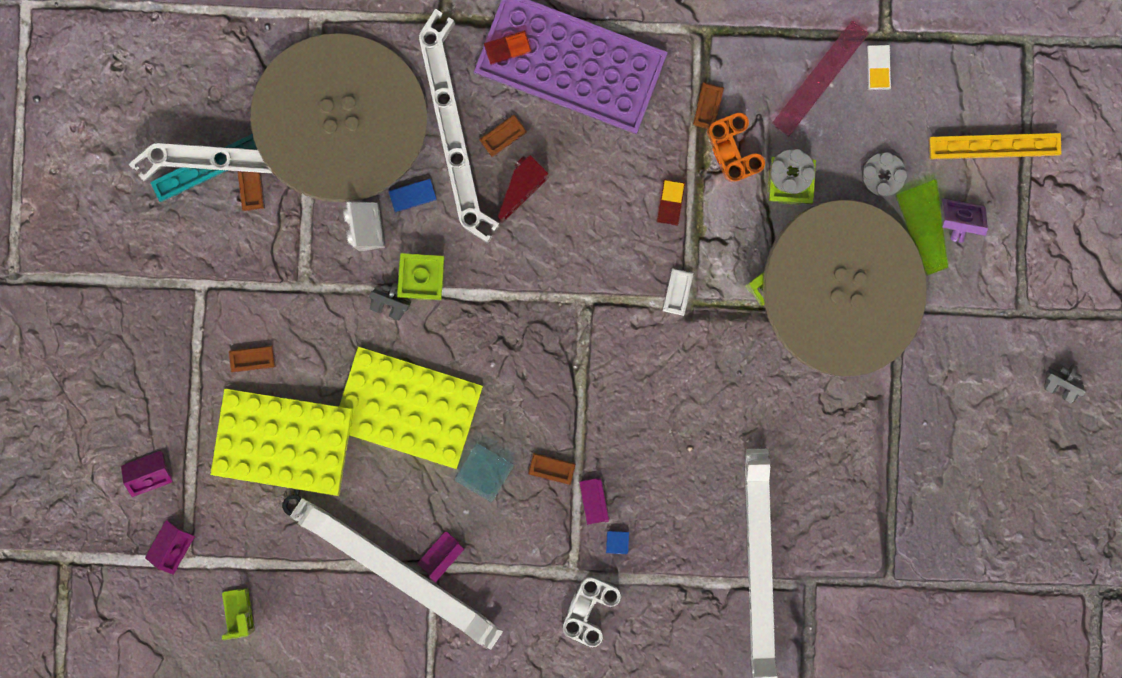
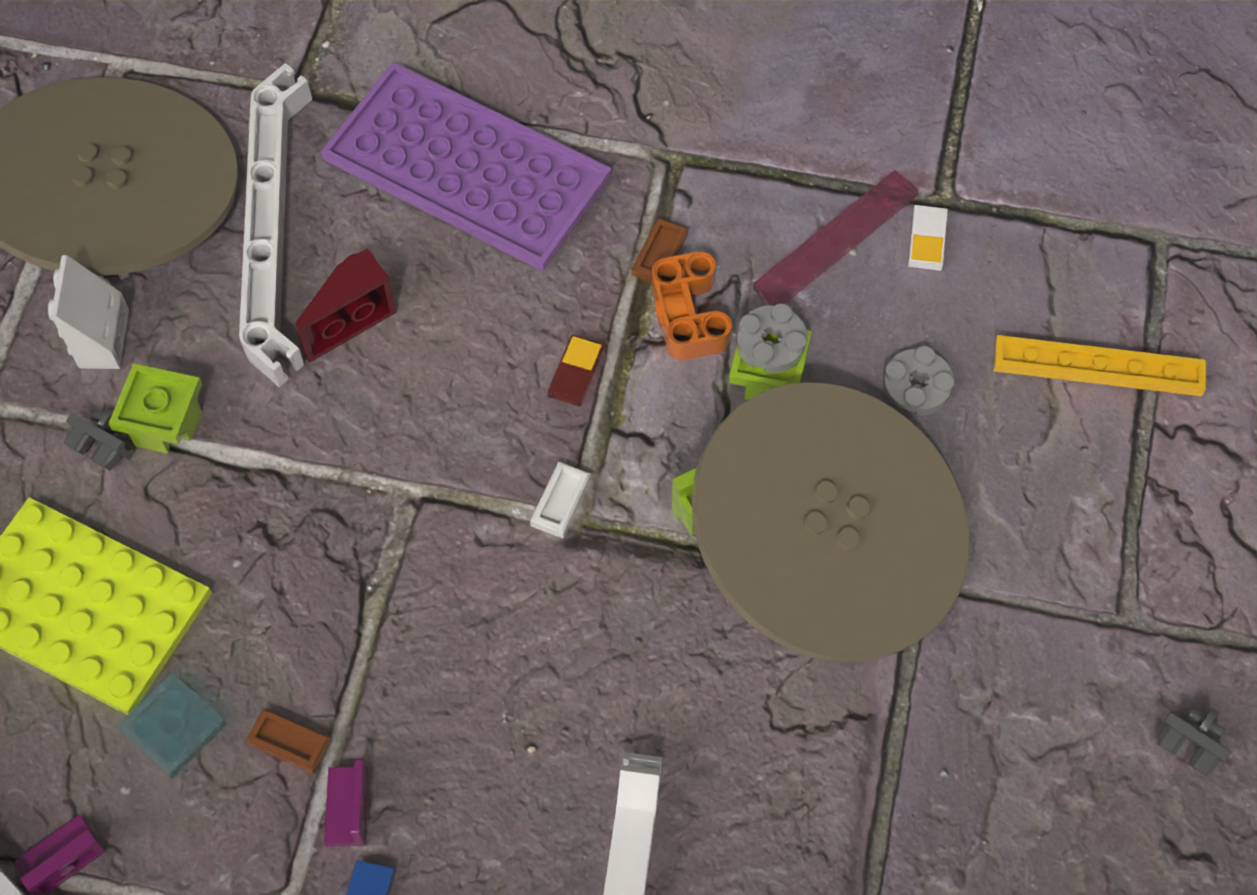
camera: 15 degrees right, 25 degrees down
blue tile [388,179,437,213] -> none
dark orange tile [479,114,527,158] -> none
clear red tile [484,30,532,65] -> none
clear neon green wing [895,179,948,276] -> none
medium lavender tile [940,199,988,243] -> none

